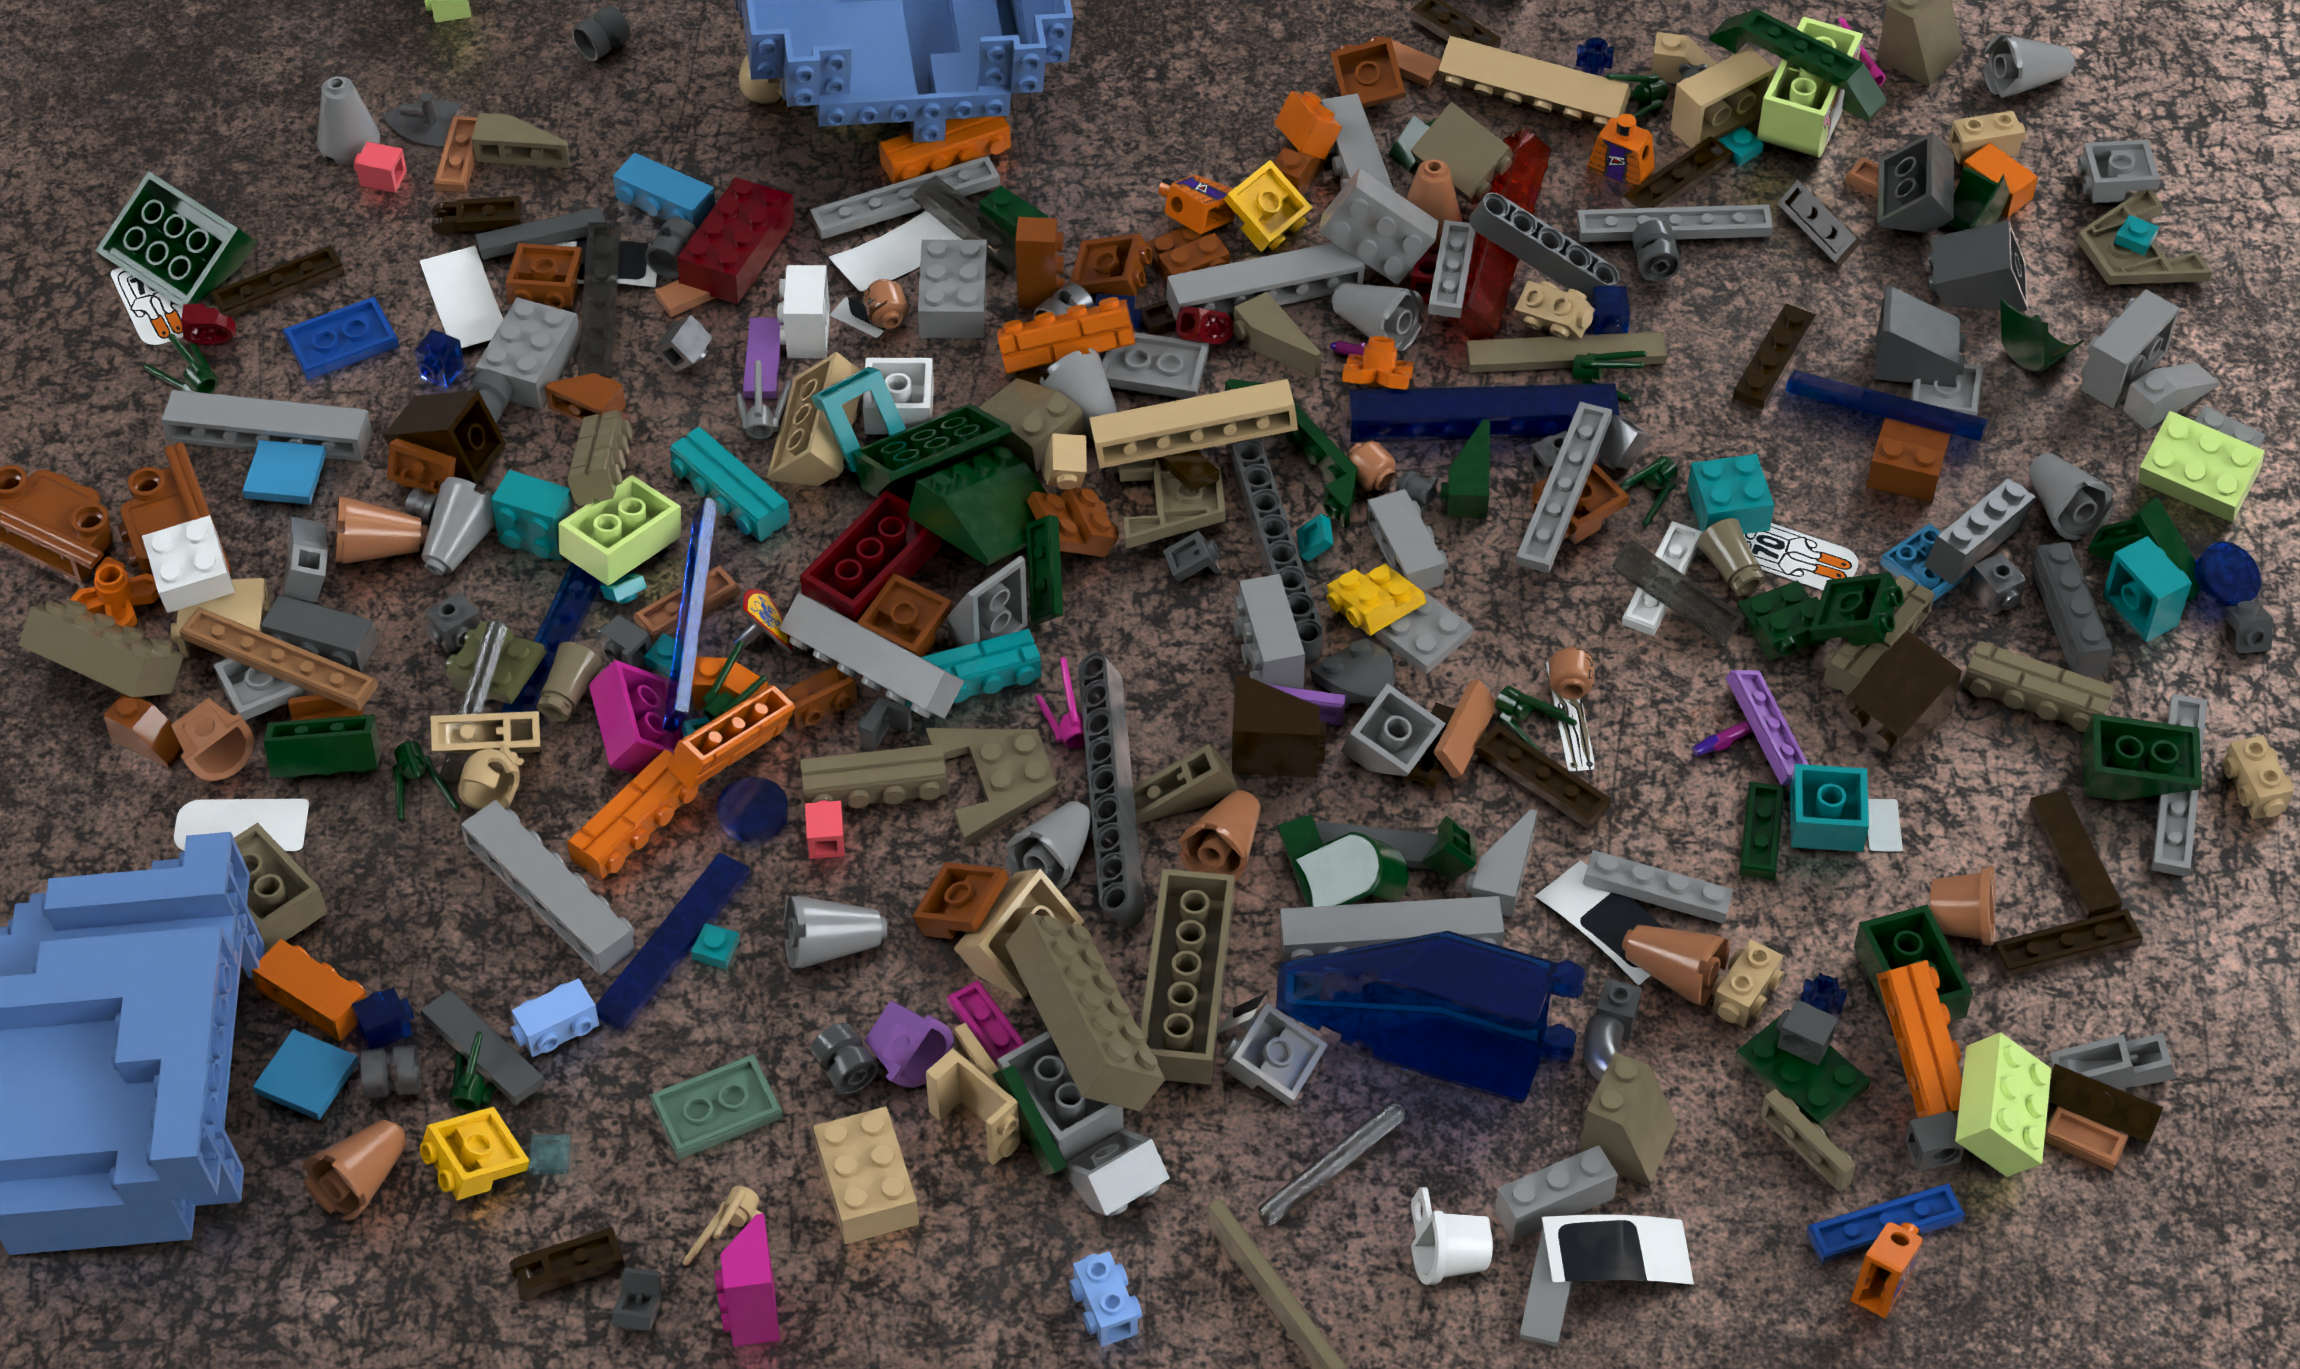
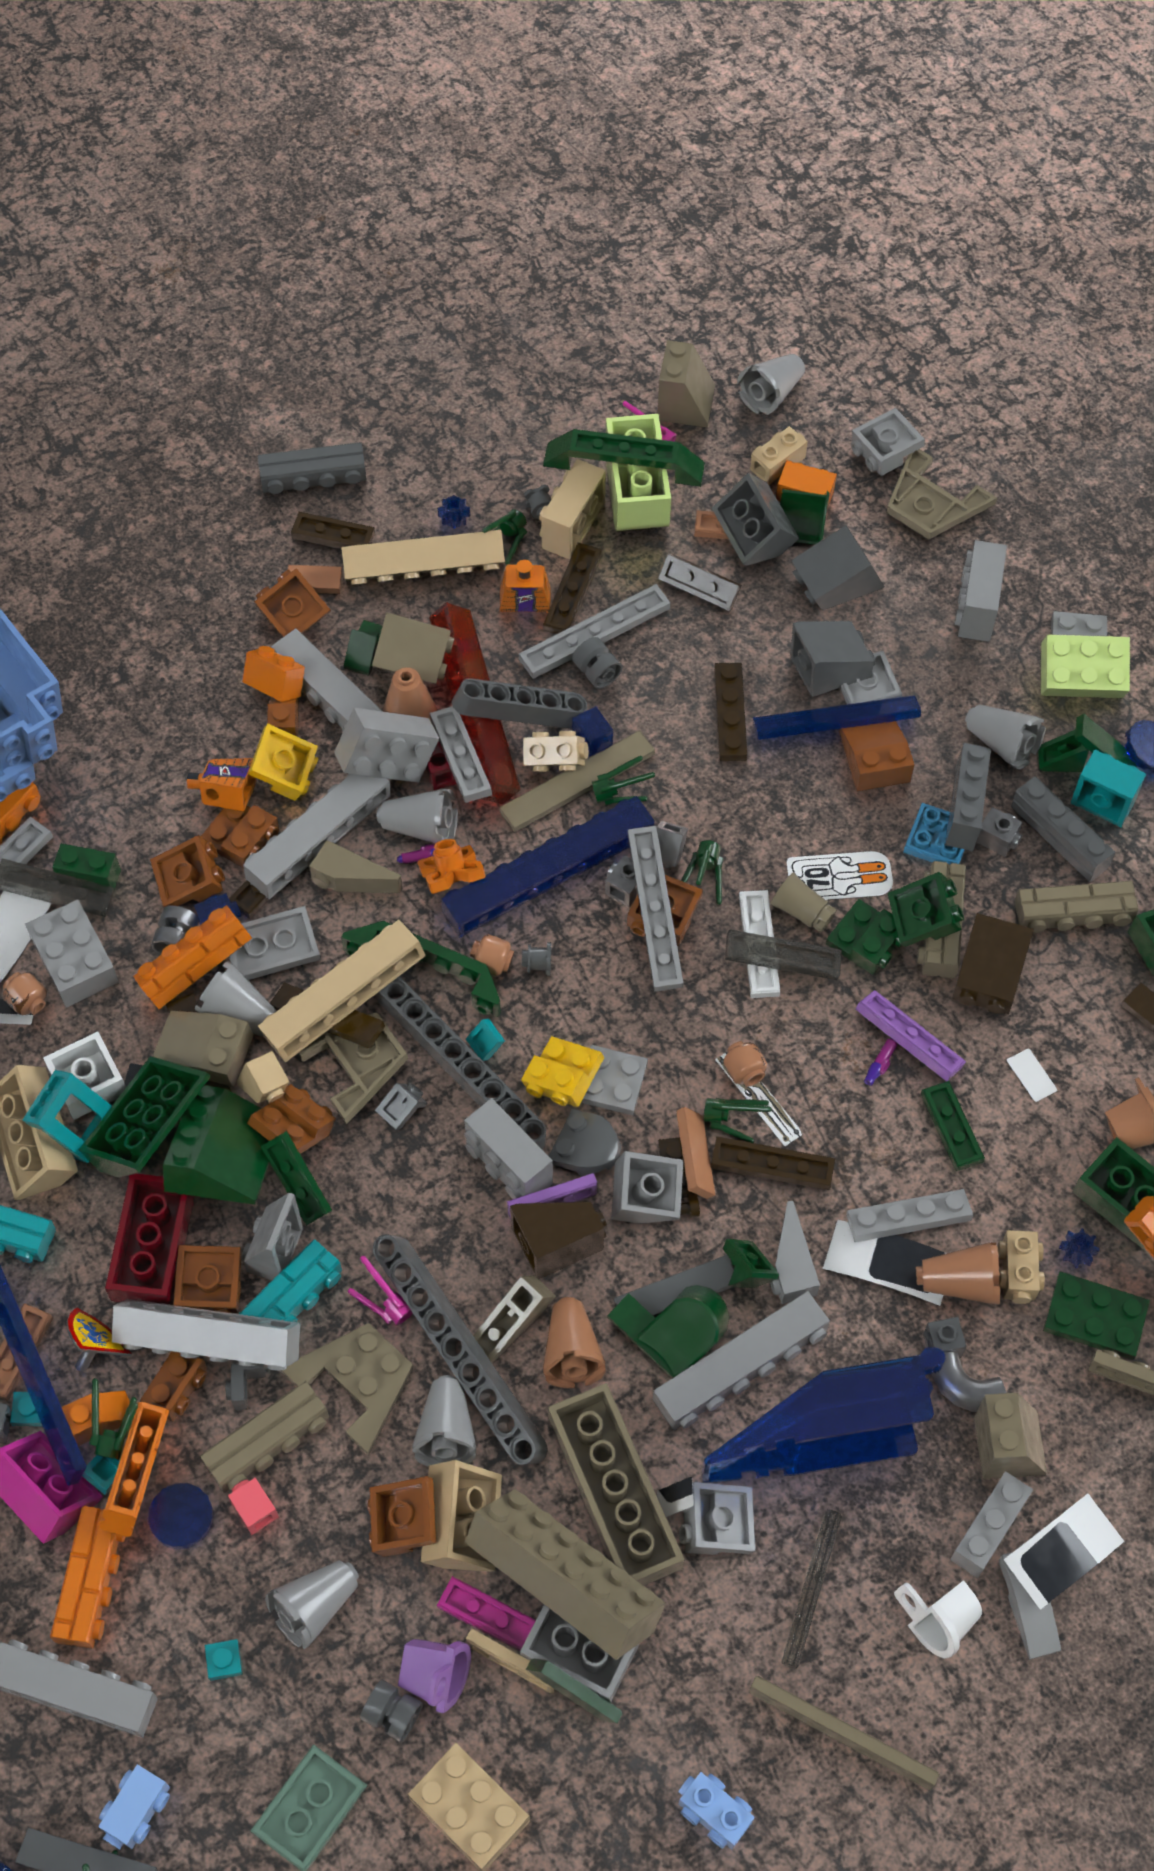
camera: 30 degrees left, 10 degrees up
clear blue tile [596,852,750,1031] -> none
tan panel [926,1048,1020,1165] -> none
dark orange brick [1015,217,1065,309] -> none
slope [1061,1129,1170,1216] -> none
dark red rock [1175,306,1233,344] -> none
light grey brick [1366,489,1448,590] -> none
dark green slope [1440,419,1490,518] -> none
tan slope [1651,32,1716,84] -> none
teal brick [1687,454,1774,534] -> none
teal plate [1719,126,1764,166] -> none
dark grey brick [1775,999,1839,1066] -> none
teal brick [1790,764,1869,852] -> none
dark green piece [2000,297,2085,372] -> none
teal plate [2114,214,2159,256] -> none
light grey slope [2123,362,2219,430] -> none

